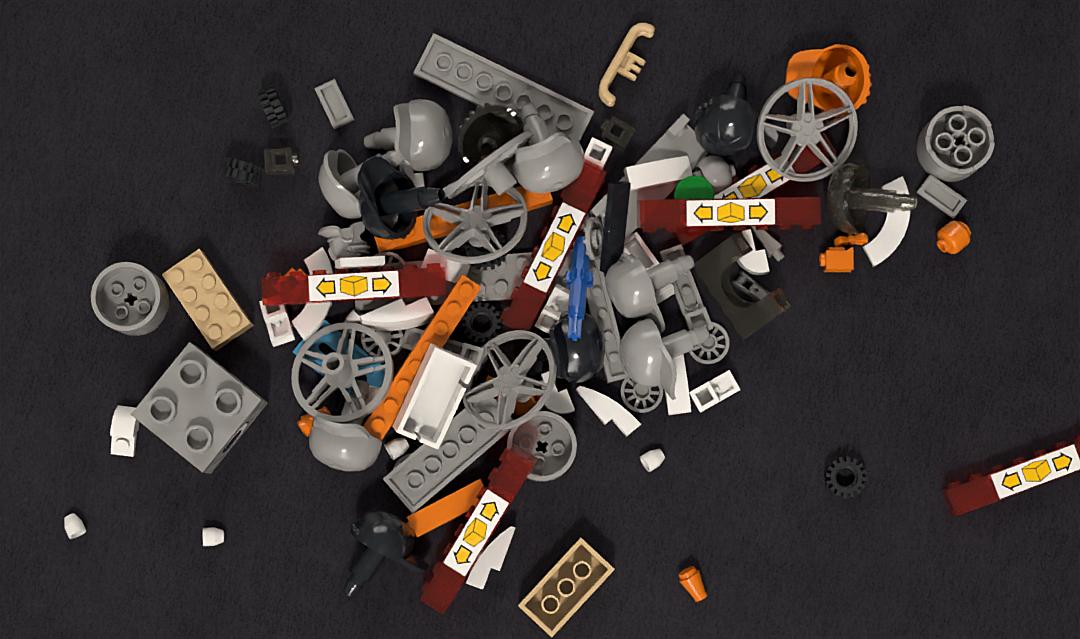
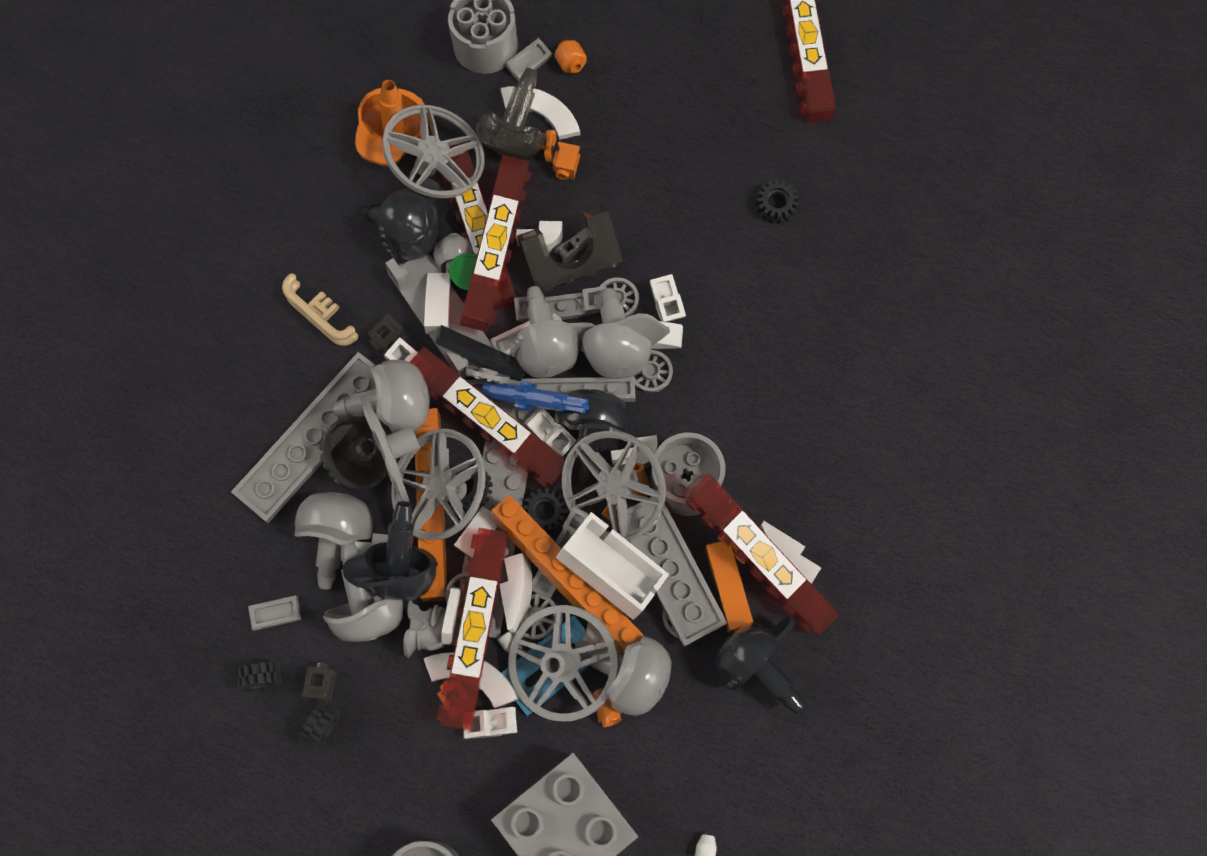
camera: 75 degrees left, 10 degrees down
tan brick [162,249,254,351] -> none
white hose [385,437,410,460] -> none
tan brick [518,537,615,637] -> none
white slope [576,386,641,437] -> none
white hose [640,449,665,472] -> none
orange cone [678,566,707,602] -> none
light grey piece [750,225,785,262] -> none

